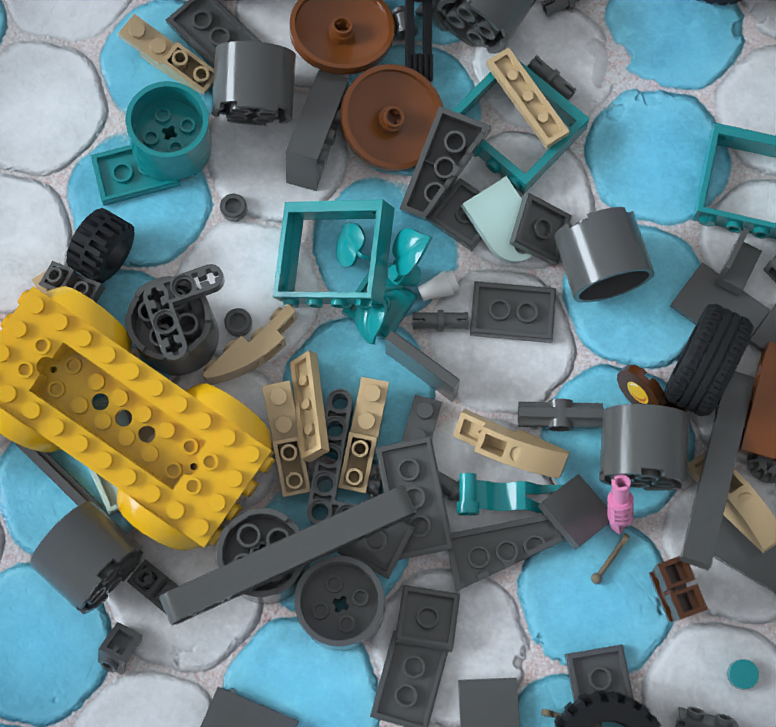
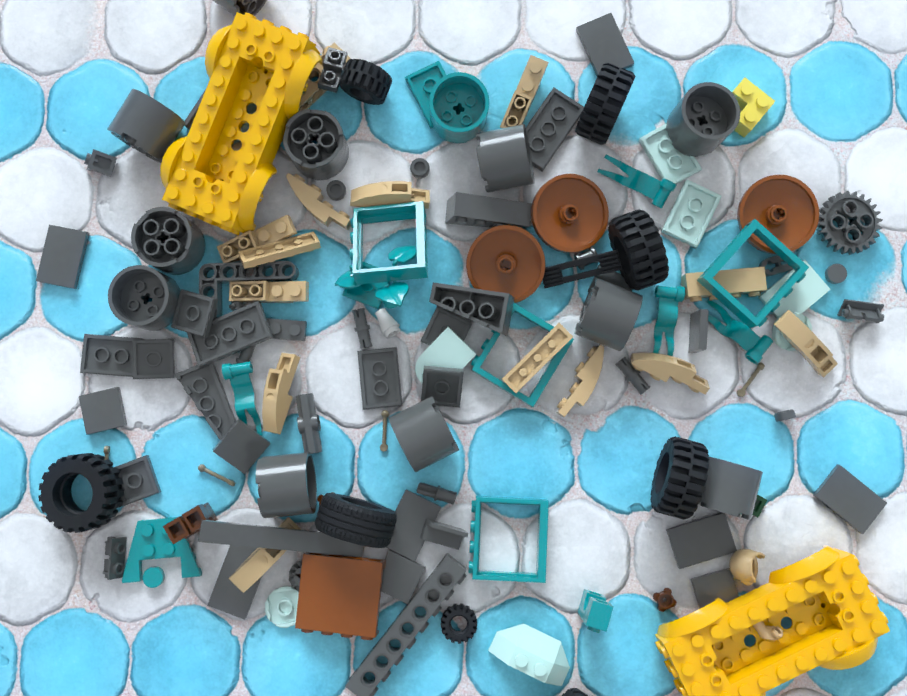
camera: 80 degrees right, 10 degrees up
dark grey slope [127,559,178,614] -> none
dark grey beam [143,264,225,364] -> none
dark grey beam [159,485,417,626] -> none
dark grey tile [385,331,460,401] -> none
dark grey pin [527,55,577,100] -> none
bright pink hinge [607,475,634,535] -> none
reddish brown tile [617,365,666,406] -> none
none -> teal wing [122,517,202,583]
none -> tan slope [350,181,430,209]
none -> dark tan hinge [380,410,389,452]
none -> dark grey axle [417,482,457,505]
none -> tan slope [556,345,604,417]

